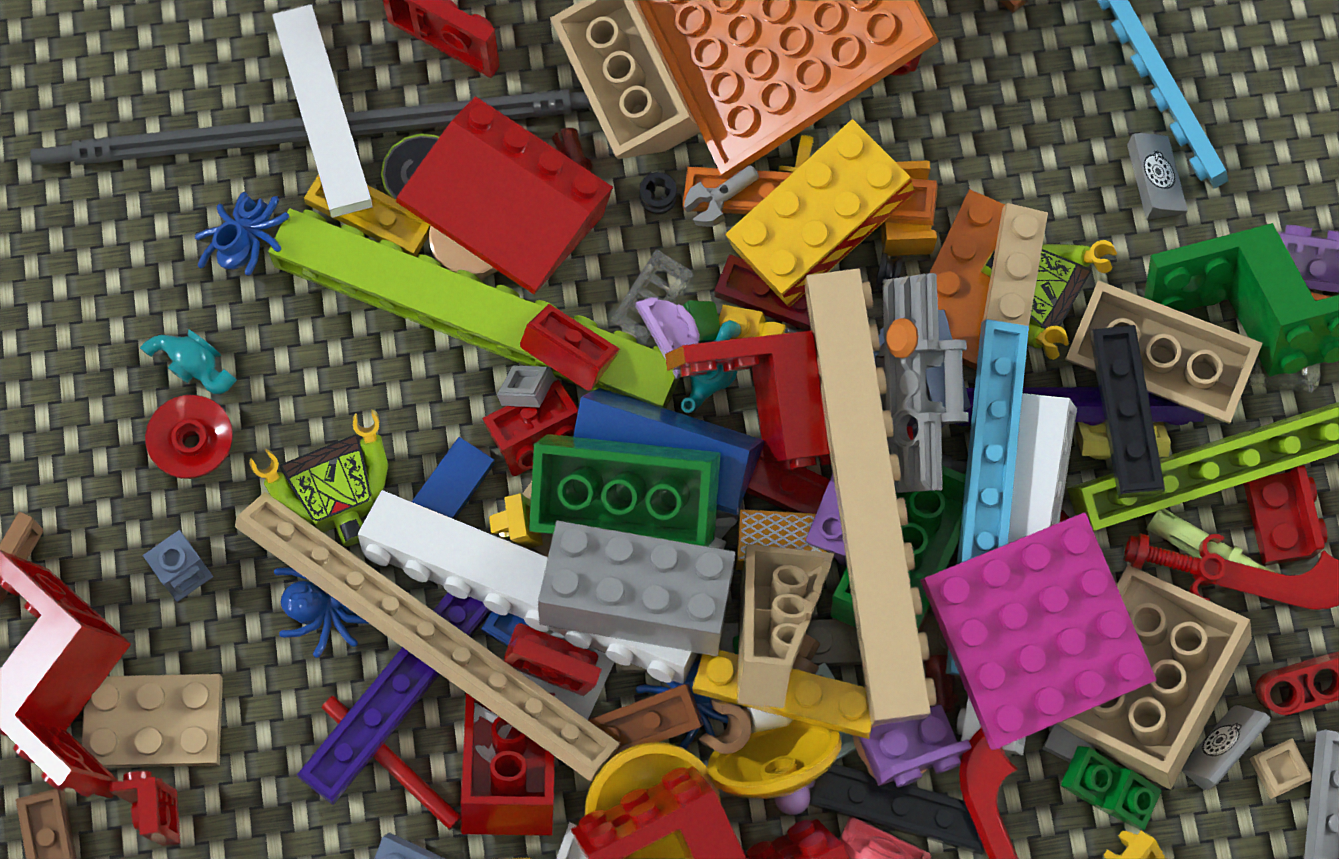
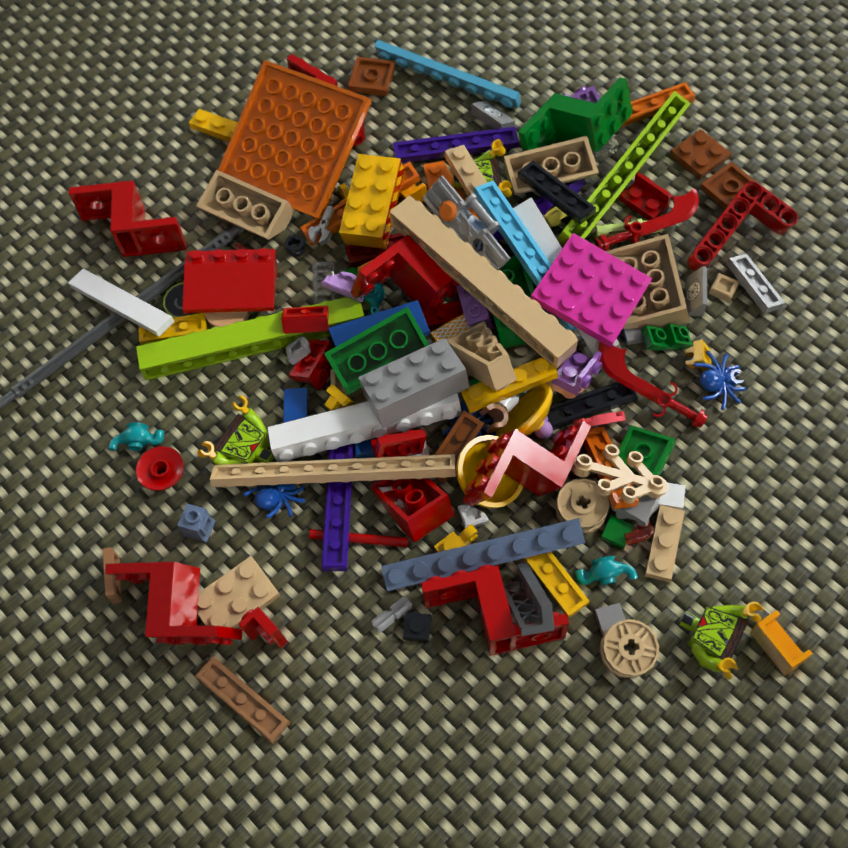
camera: 30 degrees left, 10 degrees down
blue animal [195,192,289,276] -> none
none -> dark purple plate [393,127,519,163]

